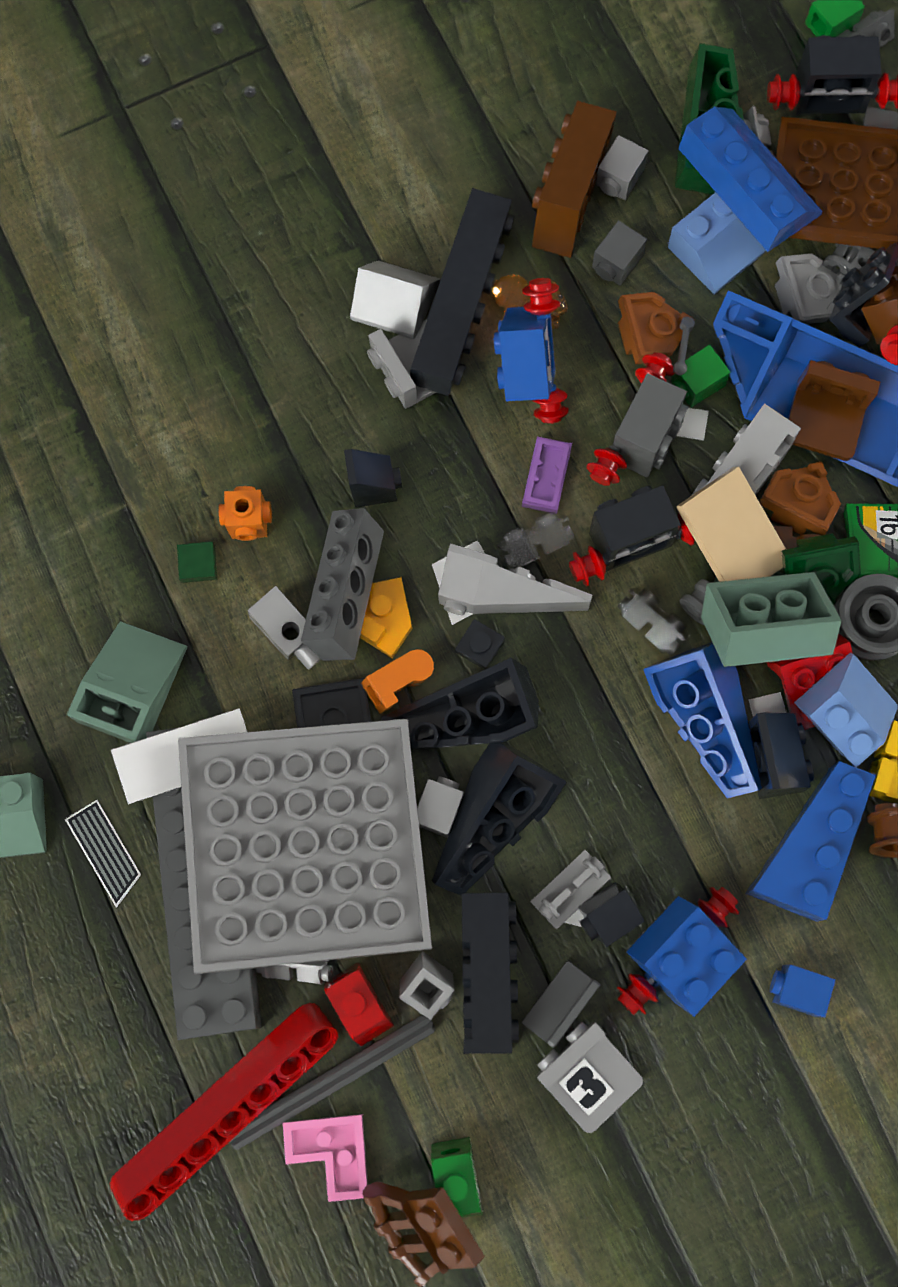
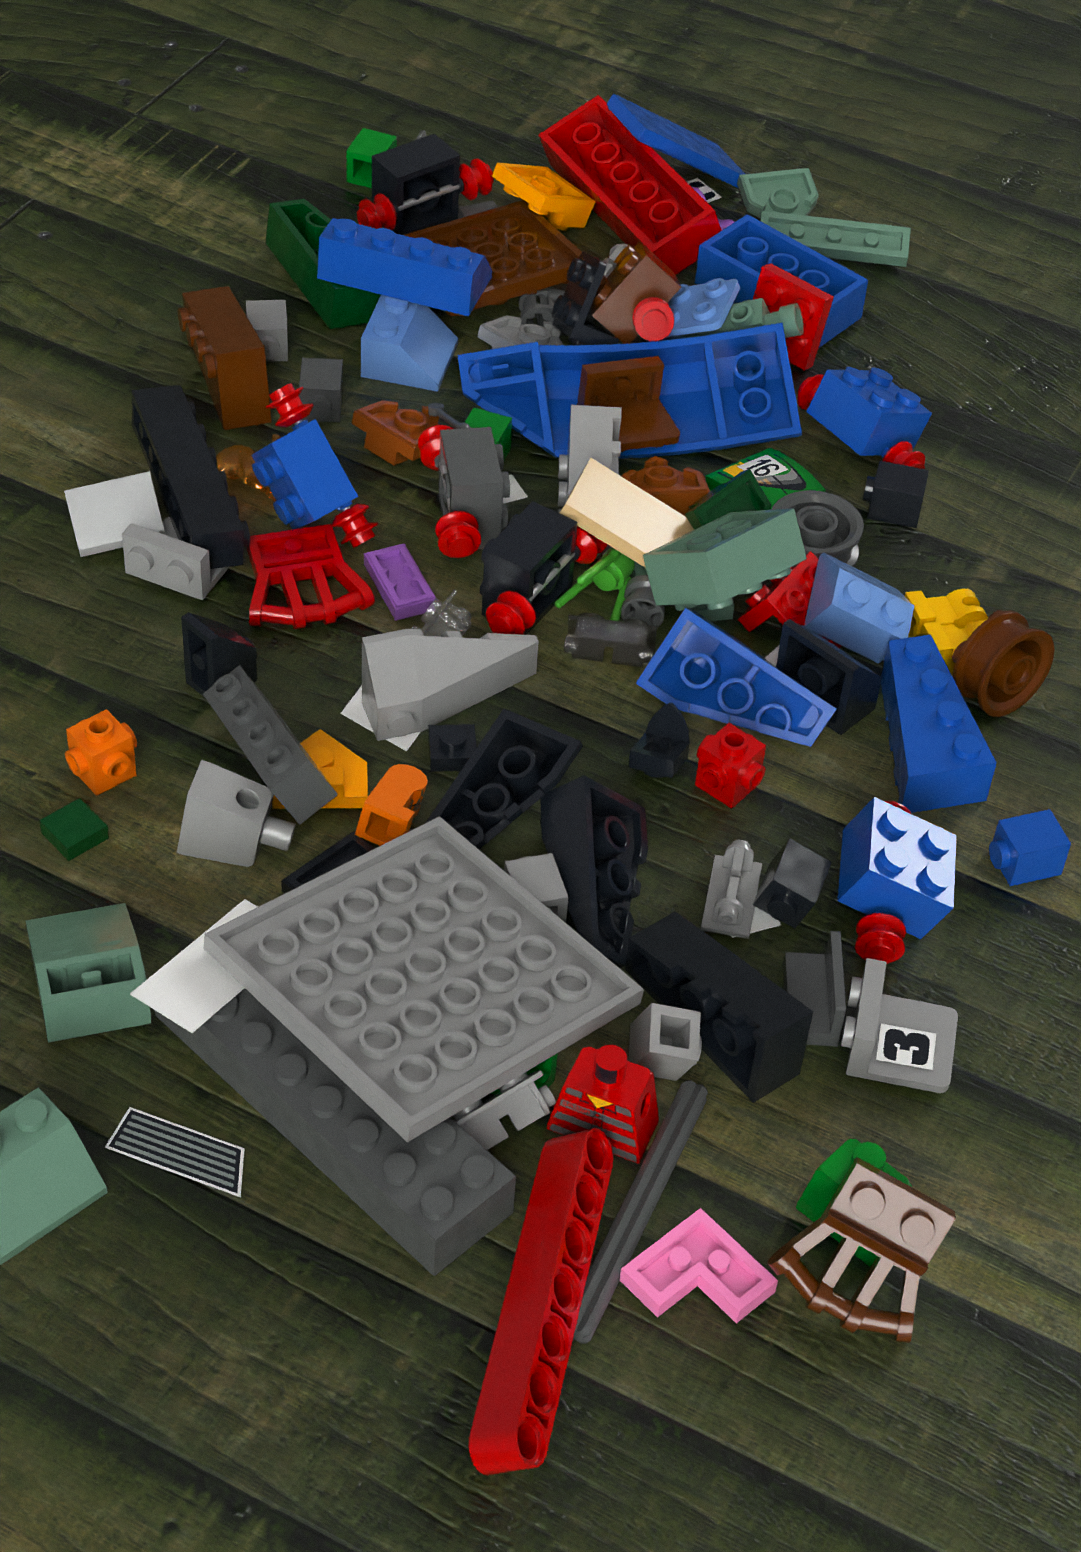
camera: 45 degrees left, 30 degrees down
none -> red plate [247,524,375,629]
none -> bright green plant [555,548,635,637]
none -> black plate [628,702,690,778]
none -> red brick [695,723,766,809]

